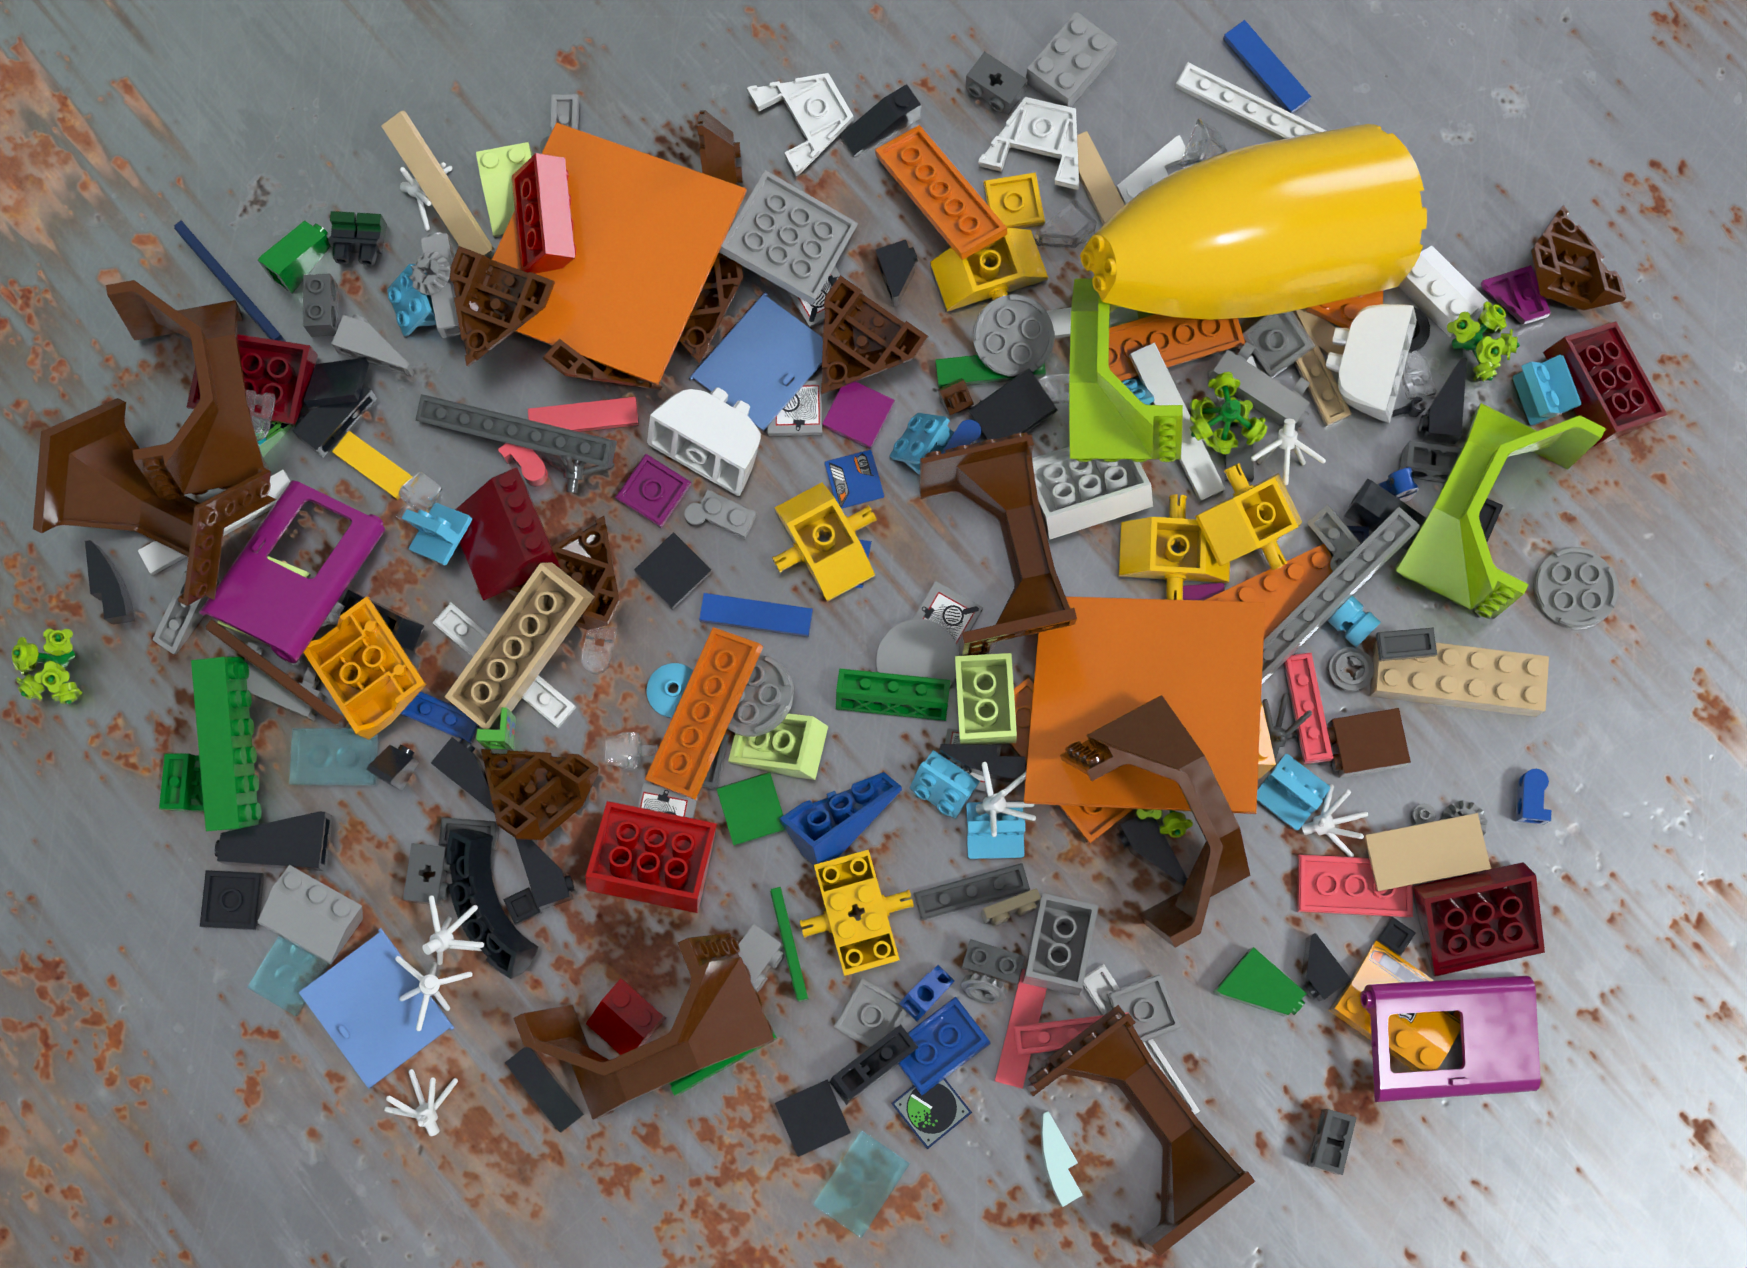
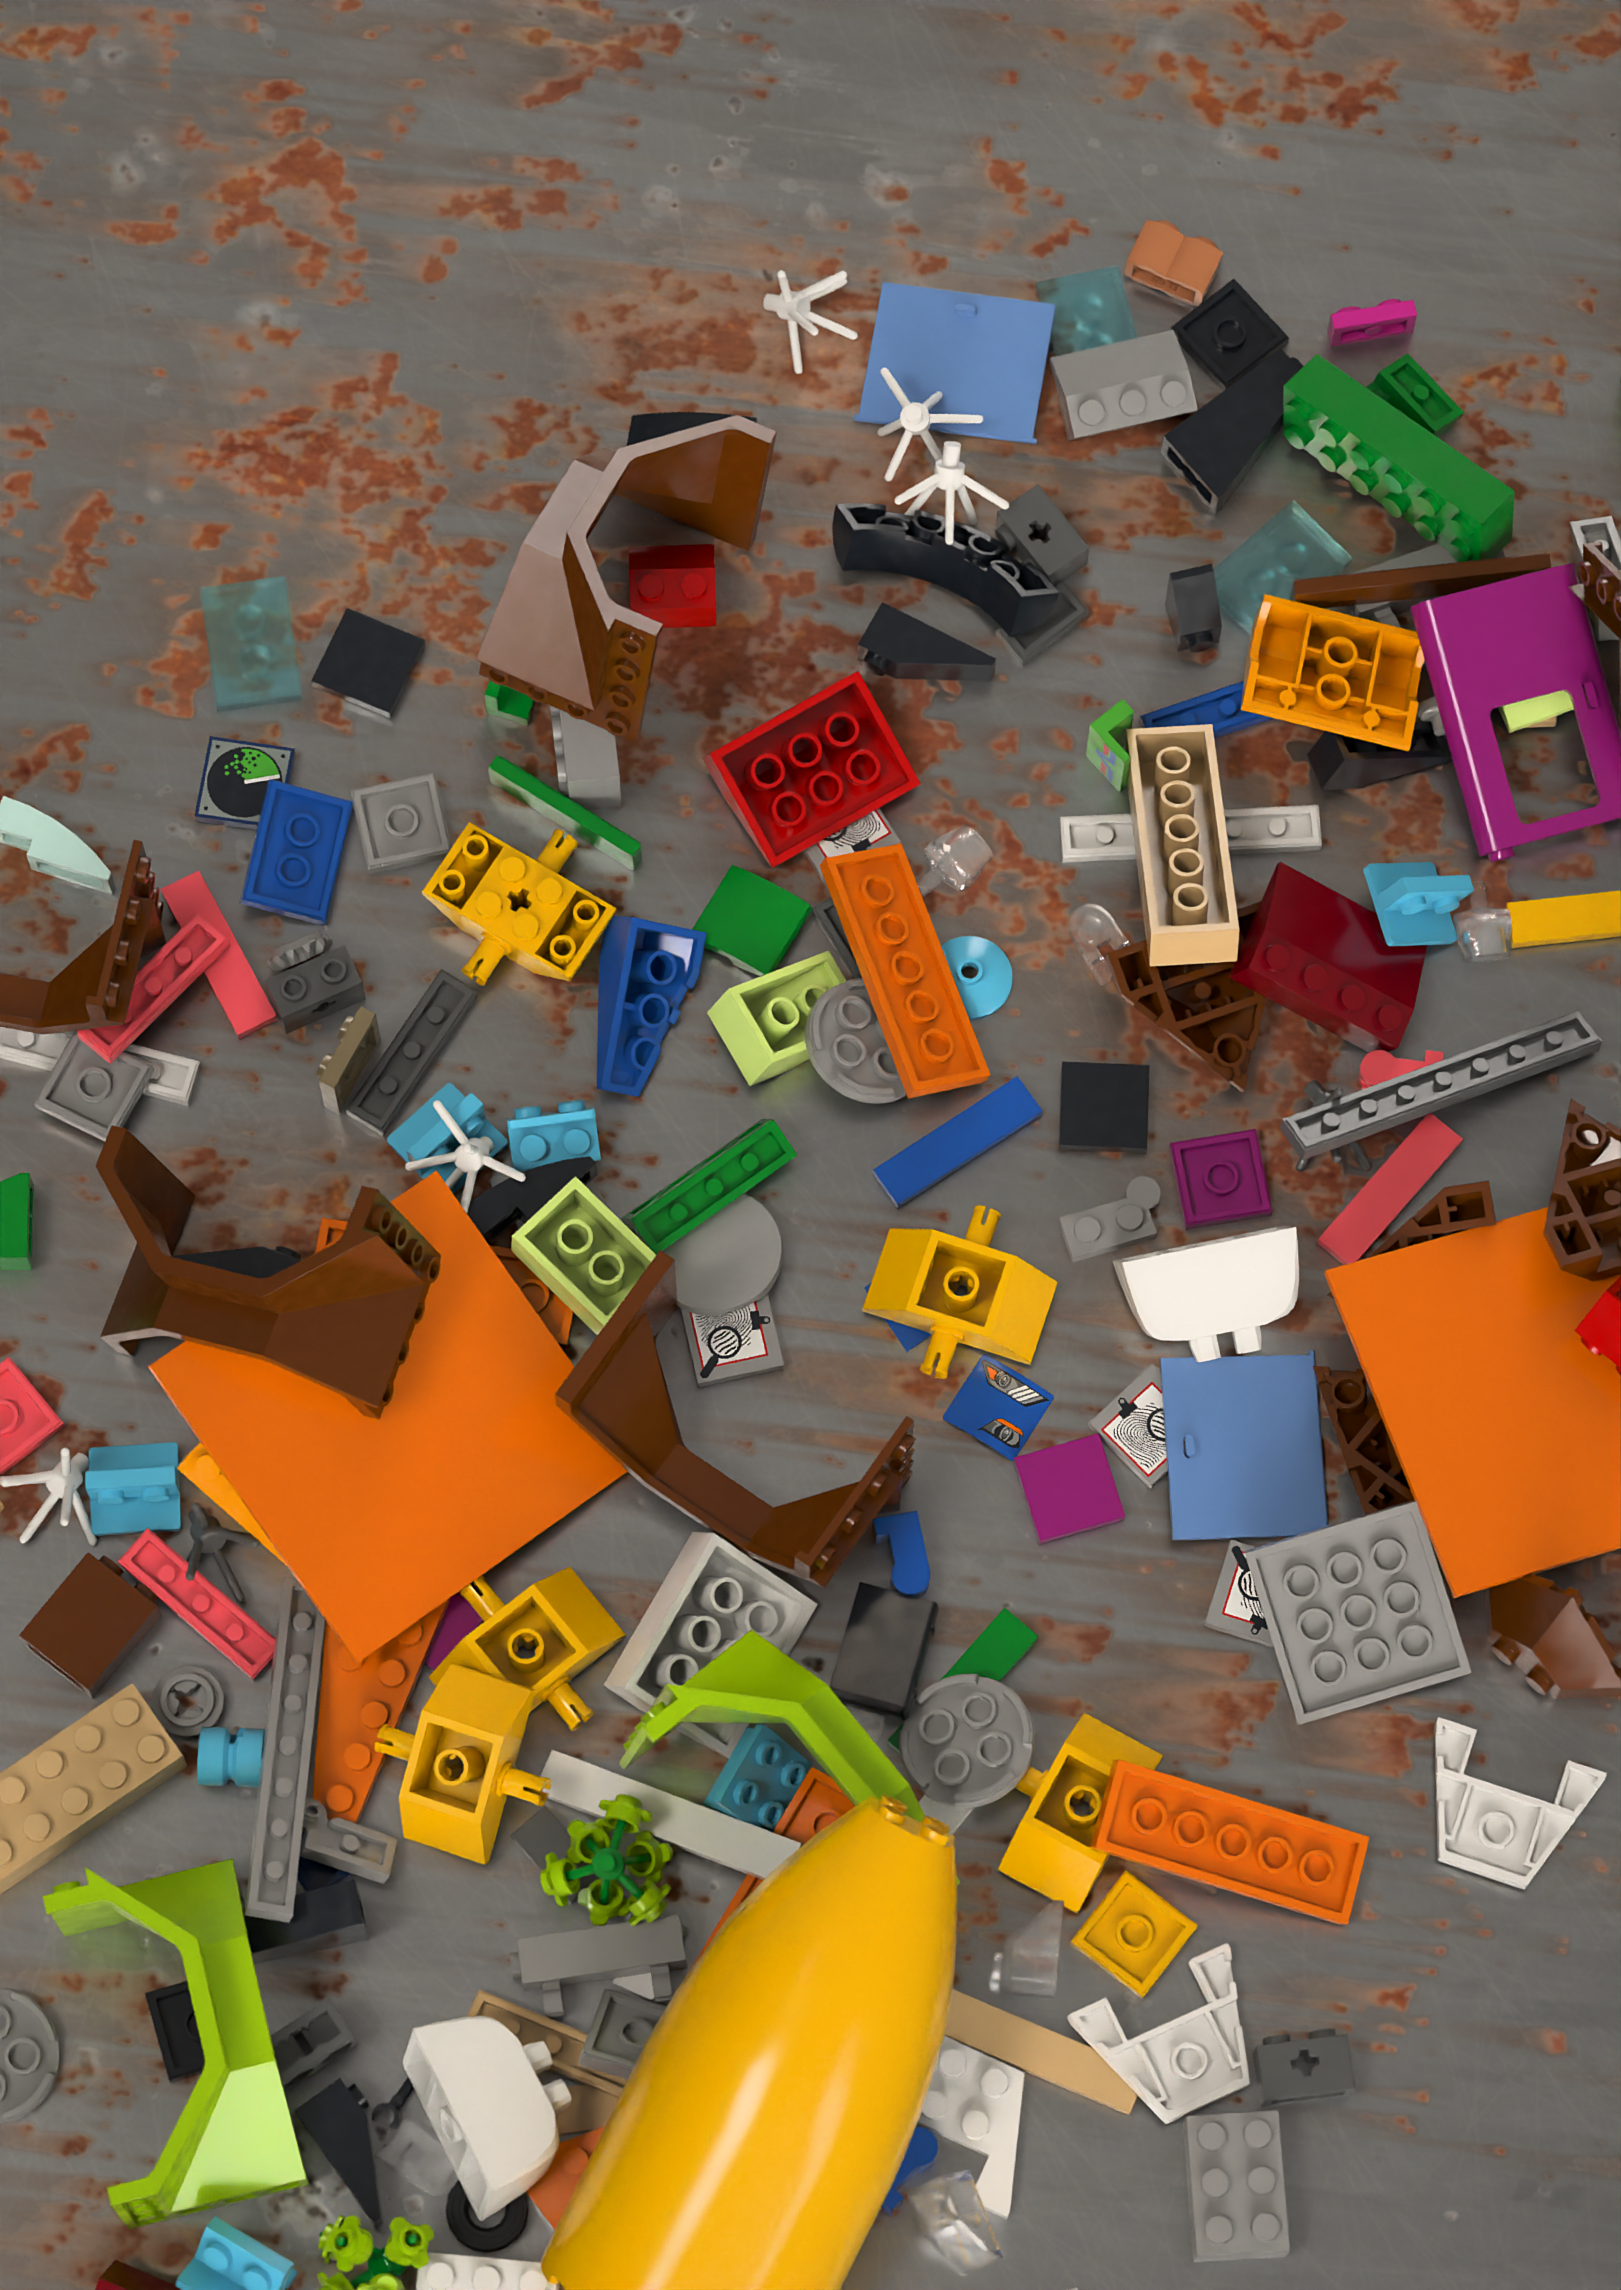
camera: 135 degrees right, 5 degrees down
black slope [431,737,495,814] -> none
reddish brown wedge [481,749,599,840] -> none
black tile [503,887,542,926] -> none
reddish brown wedge [821,275,929,395] -> none
black slope [829,1024,918,1105] -> none
black slope [840,84,921,158] -> none
black slope [876,239,918,307] -> none
medium azure bracket [890,413,954,475] -> none
blue leg [899,965,955,1022] -> none
reddish brown tile [937,378,974,415] -> none
light grey brick [1023,893,1099,996] -> none
white plant [1250,418,1326,485] -> none
dark grey tile [1376,627,1437,662] -> none
blue leg [1378,467,1419,502] -> none
none -> nougat brick [1124,220,1223,306]
none -> dark pink plate [1327,299,1417,347]

